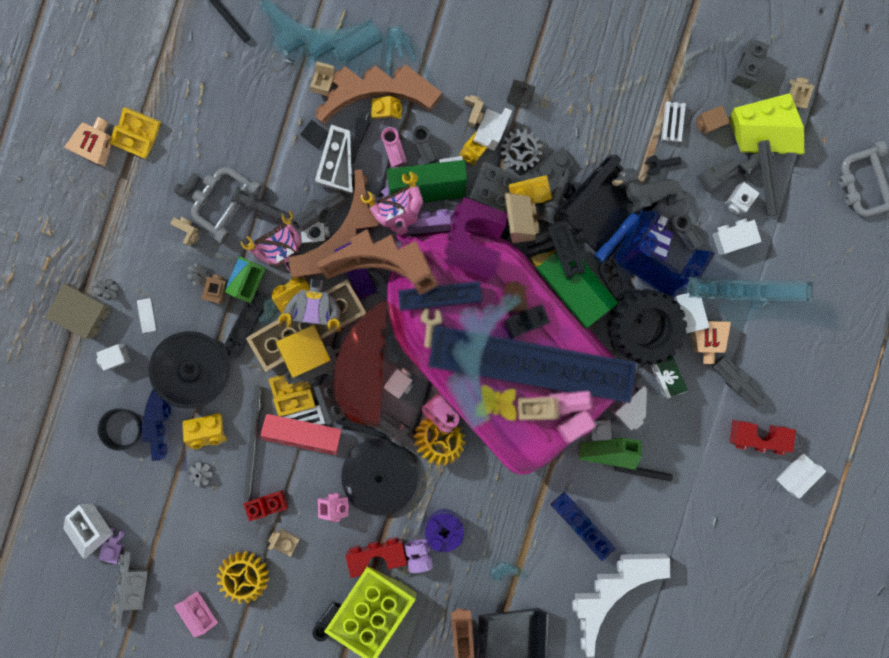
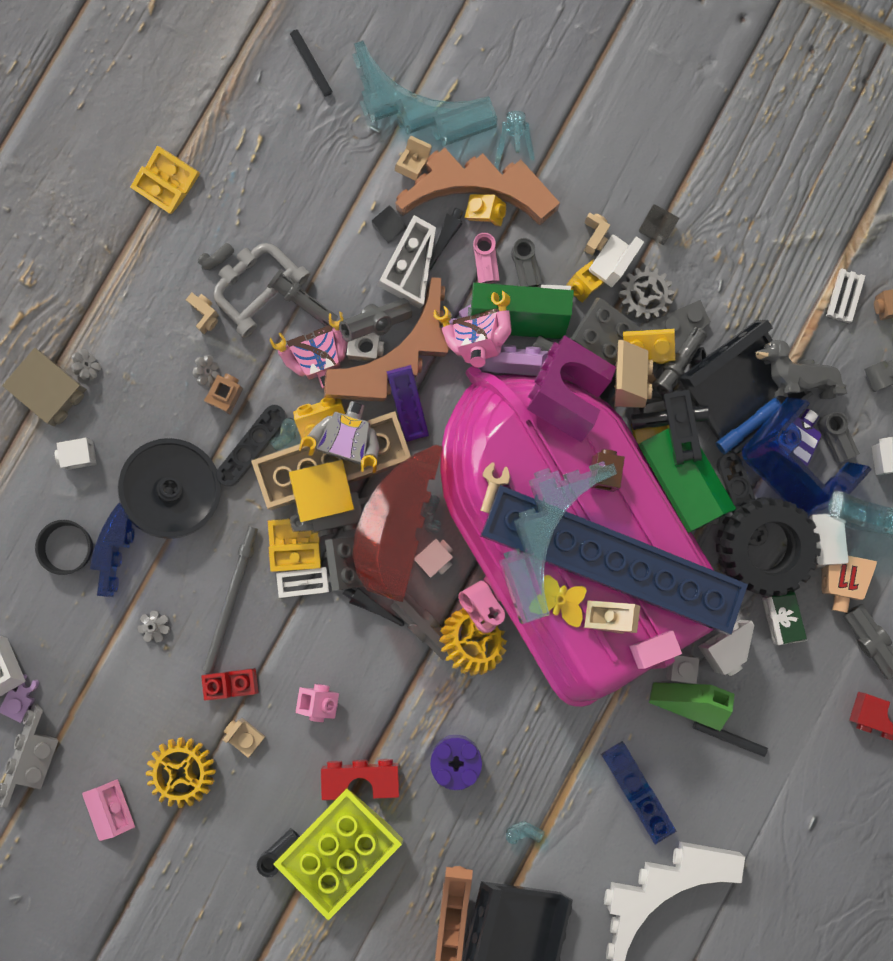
camera: 10 degrees right, 5 degrees down
light nougat torso [64,117,111,167] -> none
white sticker [137,298,156,333] -> none
yellow bracket [183,413,227,449] -> none
bright green brick [224,256,266,303] -> none
coral panel [260,414,341,456] -> none
nougat arch [317,230,438,295] -> none
black dish [341,438,418,515] -> none
black slope [368,268,388,300] -> none
dark blue tile [398,281,482,312] -> none
lavender wheel [404,539,433,573] -> none
black slope [503,304,550,339] -> none
bright pink piece [549,391,593,415] -> none
black bar [644,155,681,176] -> none

